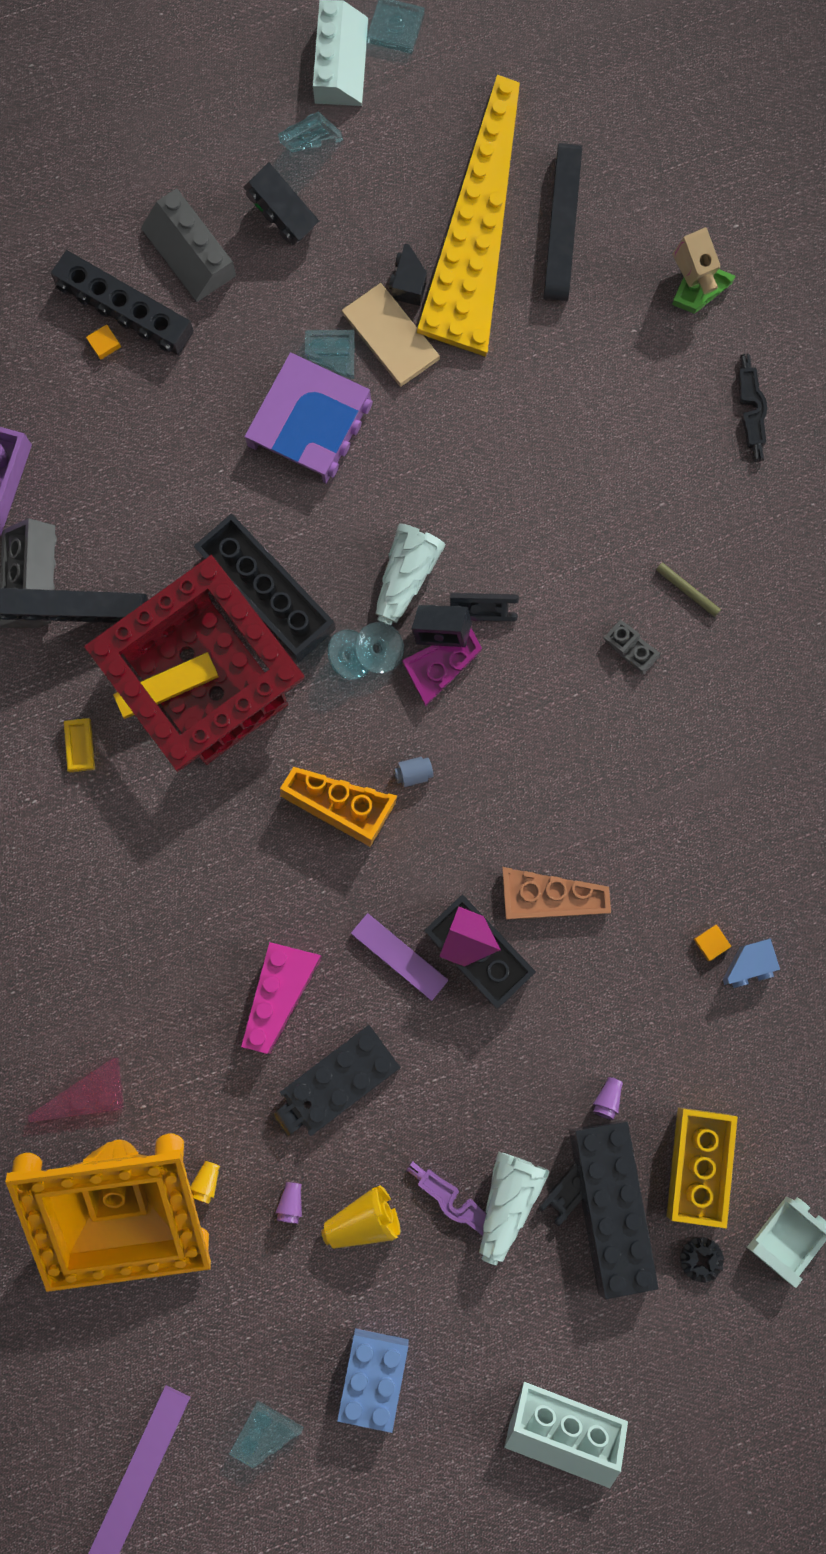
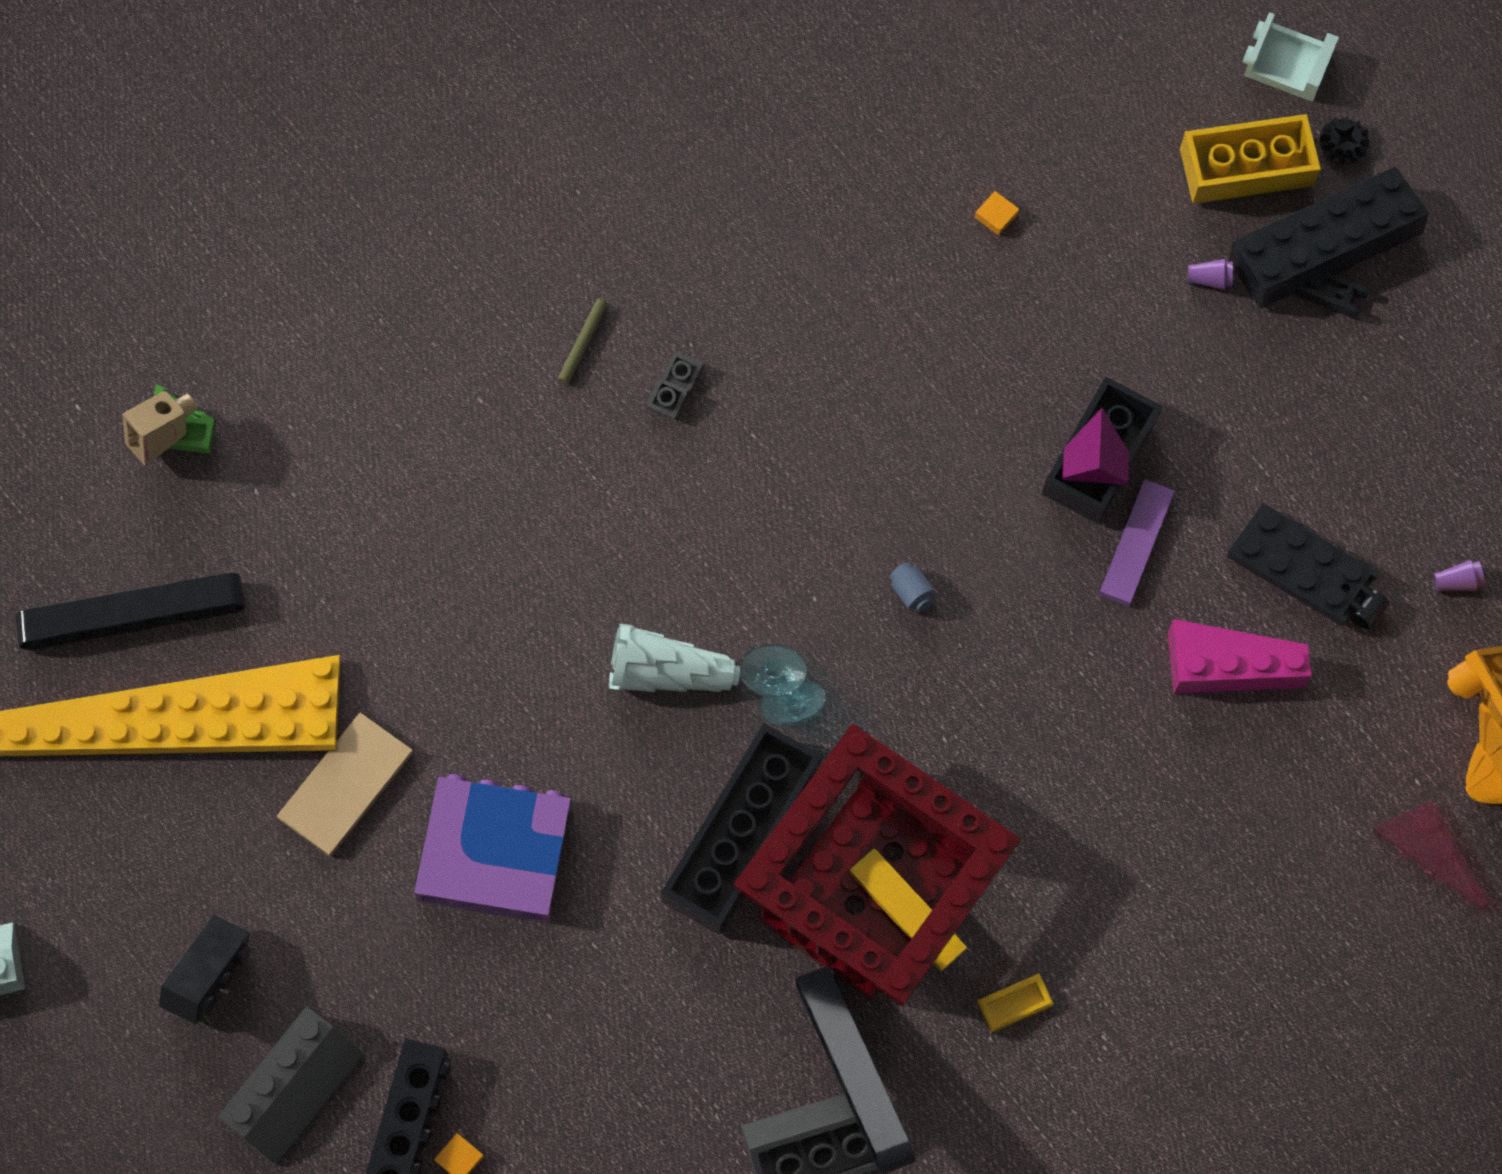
camera: 110 degrees left, 10 degrees down
clear light blue wing [278,111,343,153] -> none
light orange wedge [280,767,397,847] -> none
clear light blue wing [305,330,355,379] -> none
yellow cone [321,1185,400,1249] -> none
black slope [389,244,427,306] -> none
magenta wing [402,629,482,707] -> none
medium lavender piece [406,1161,486,1236] -> none
black brick [411,605,472,647] -> none
black hinge [450,593,519,621] -> none
light aqua cone [479,1152,549,1265] -> none
nougat wing [502,867,611,920] -> none
medium blue slope [723,939,780,988] -> none
black piece [738,353,767,462] -> none

